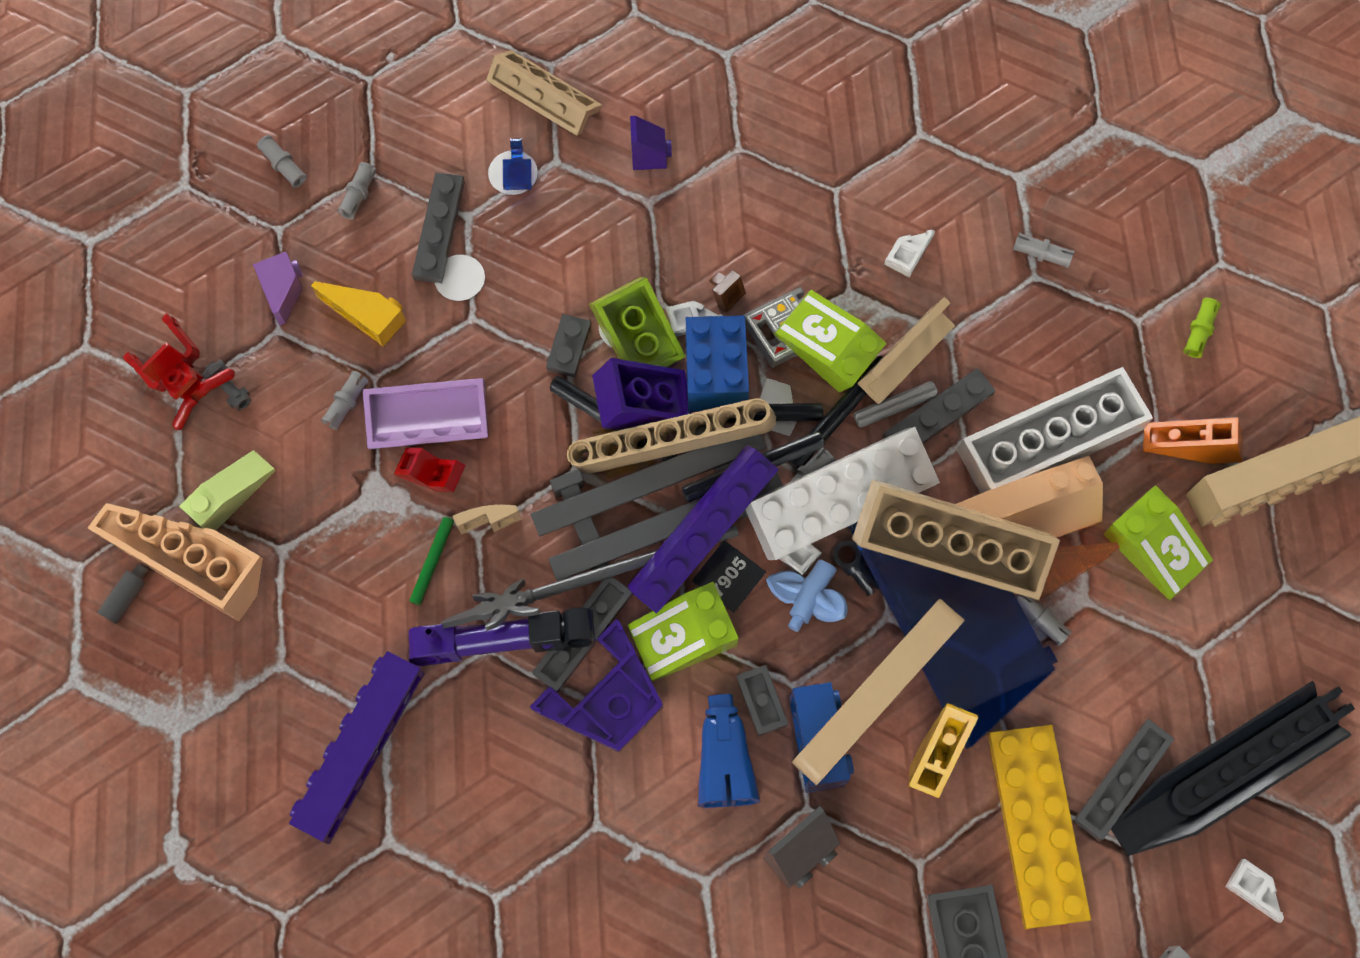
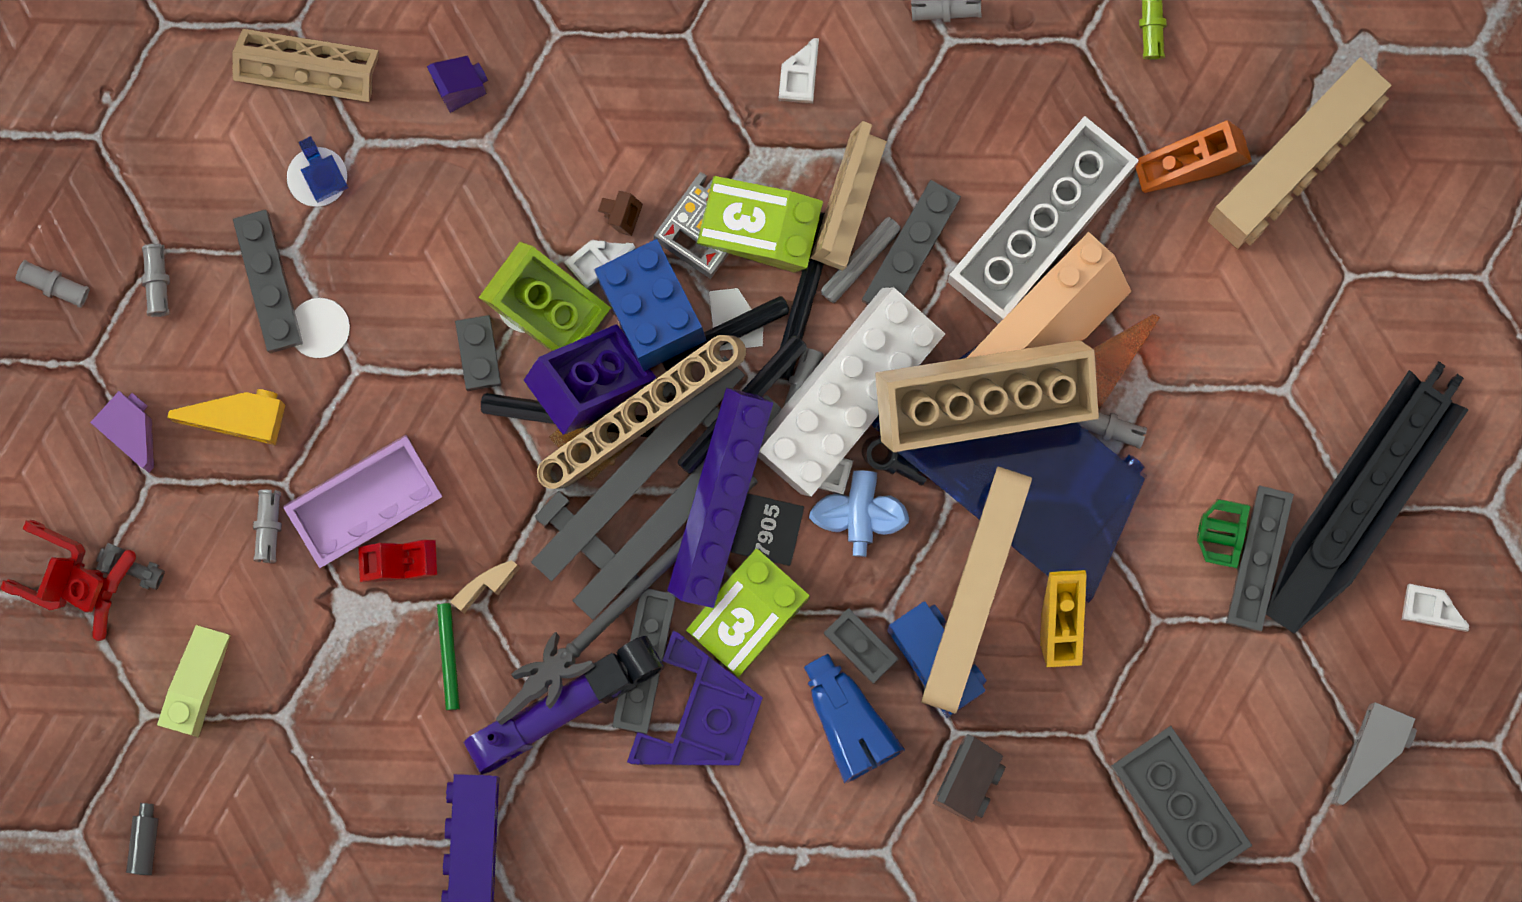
camera: 20 degrees left, 10 degrees up
light nougat wedge [88,503,263,622] -> none
yellow plate [988,725,1091,929] -> none
lime slope [1103,485,1213,601] -> none
none -> green piece [1197,499,1250,568]

